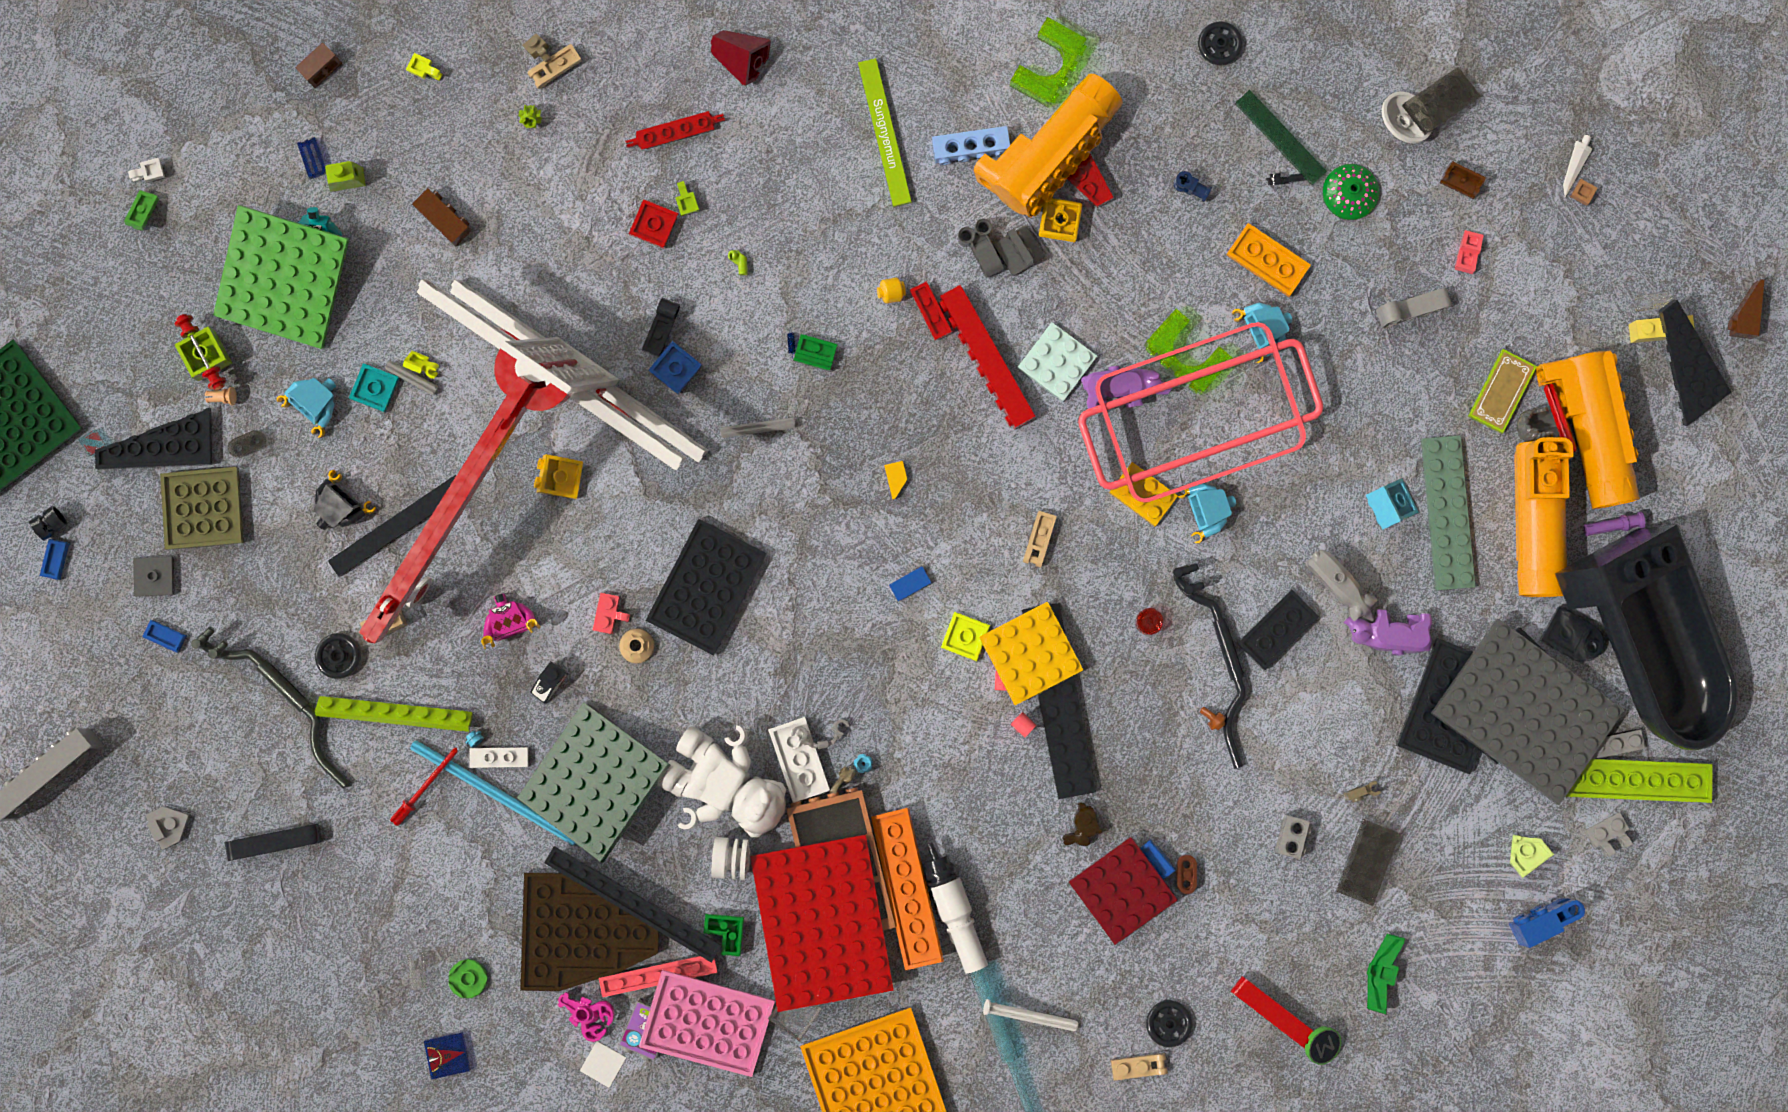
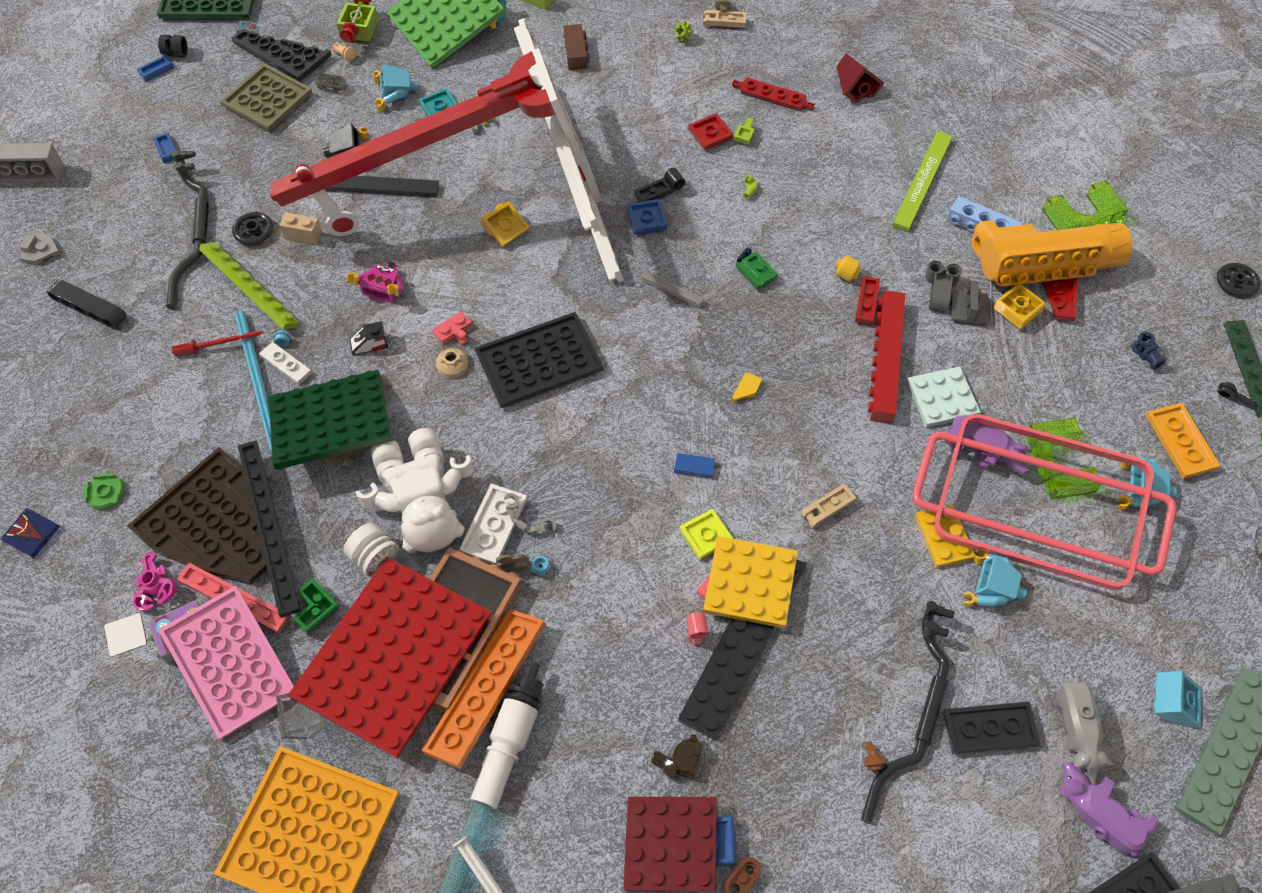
camera: 40 degrees right, 25 degrees down
dark grey plate [133,556,174,597] -> none
clear red wheel [1135,608,1163,636] -> none

